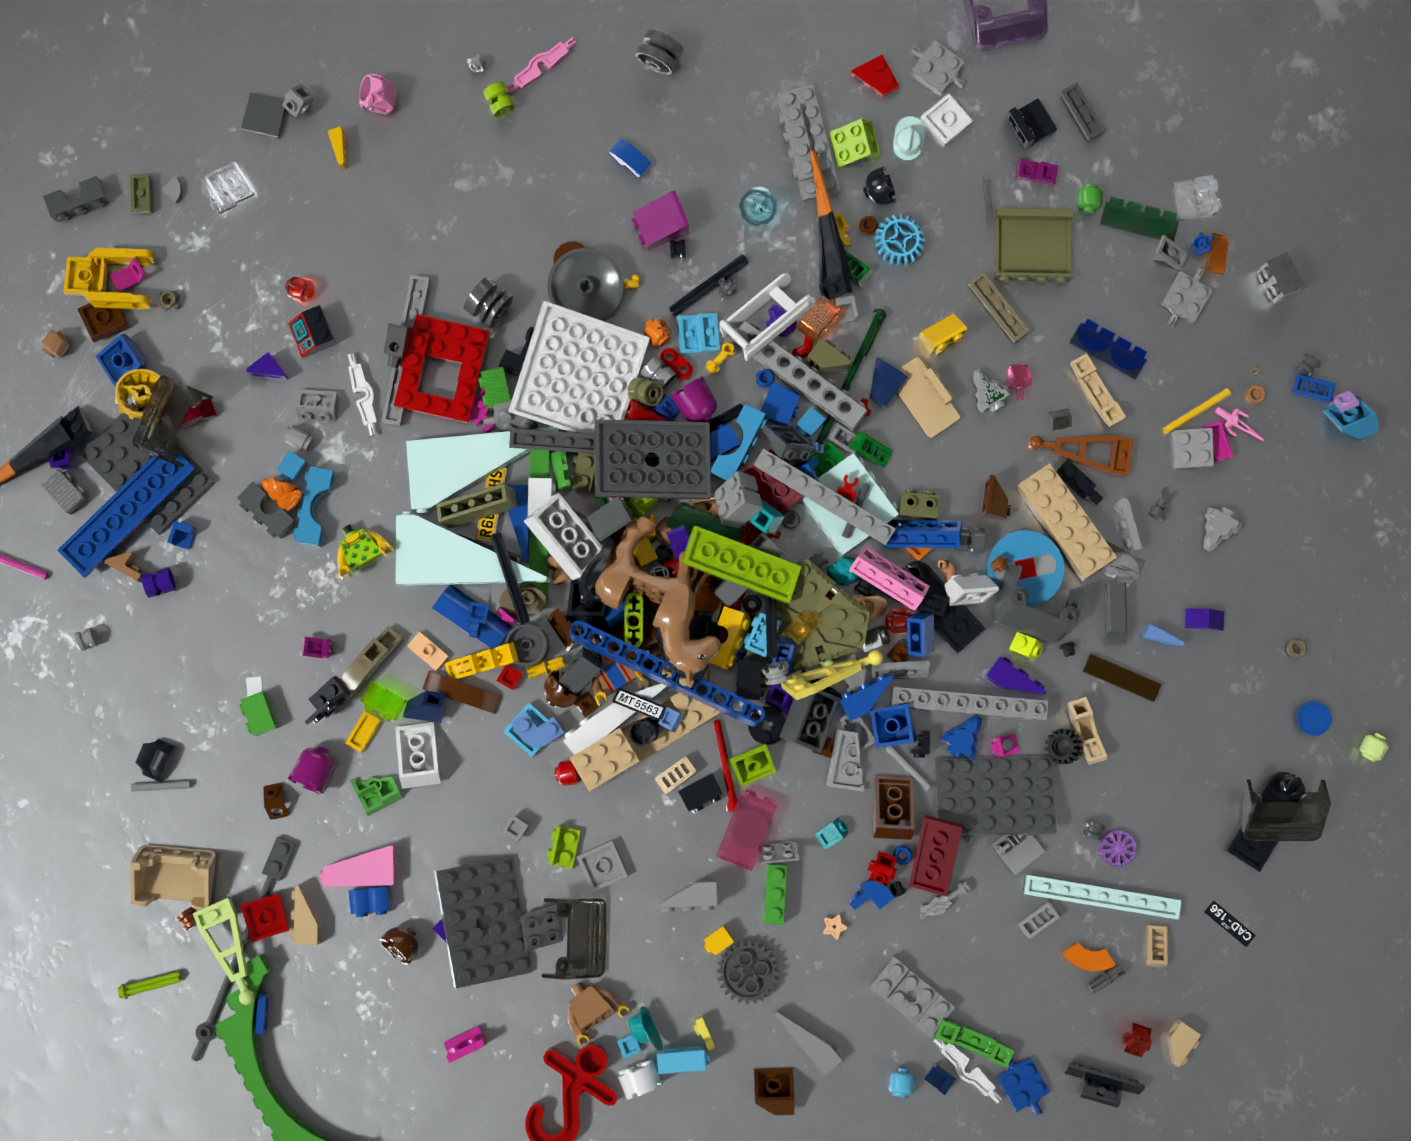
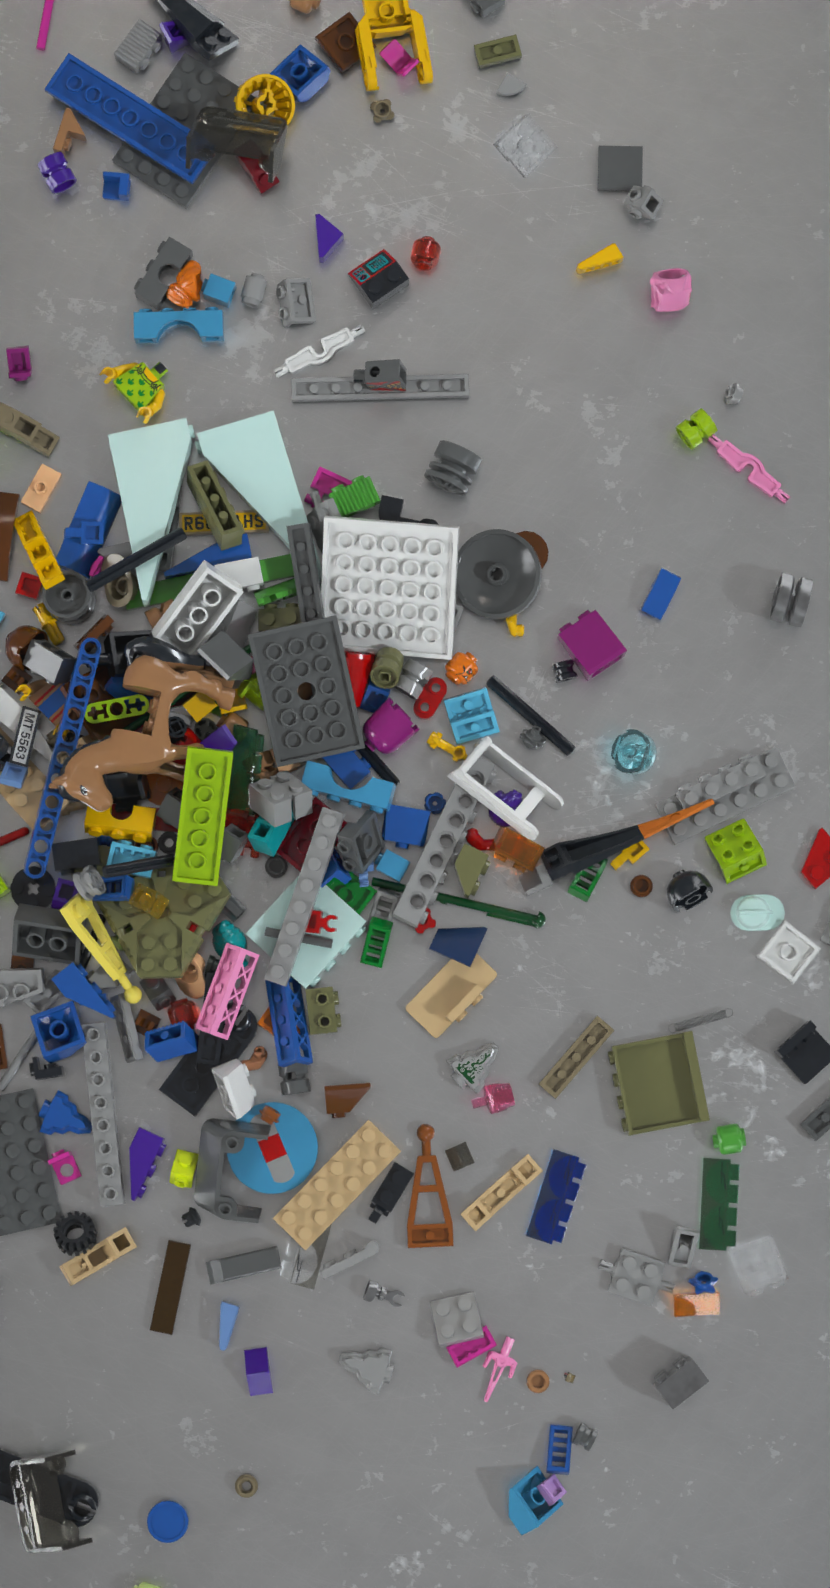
camera: 75 degrees right, 0 degrees up
red piece [394,314,491,424] -> none
medium azure gear [874,214,926,265] -> none
yellow slope [919,313,967,355] -> none
magenta slope [1015,158,1059,185] -> none
yellow bar [1163,388,1231,434] -> none

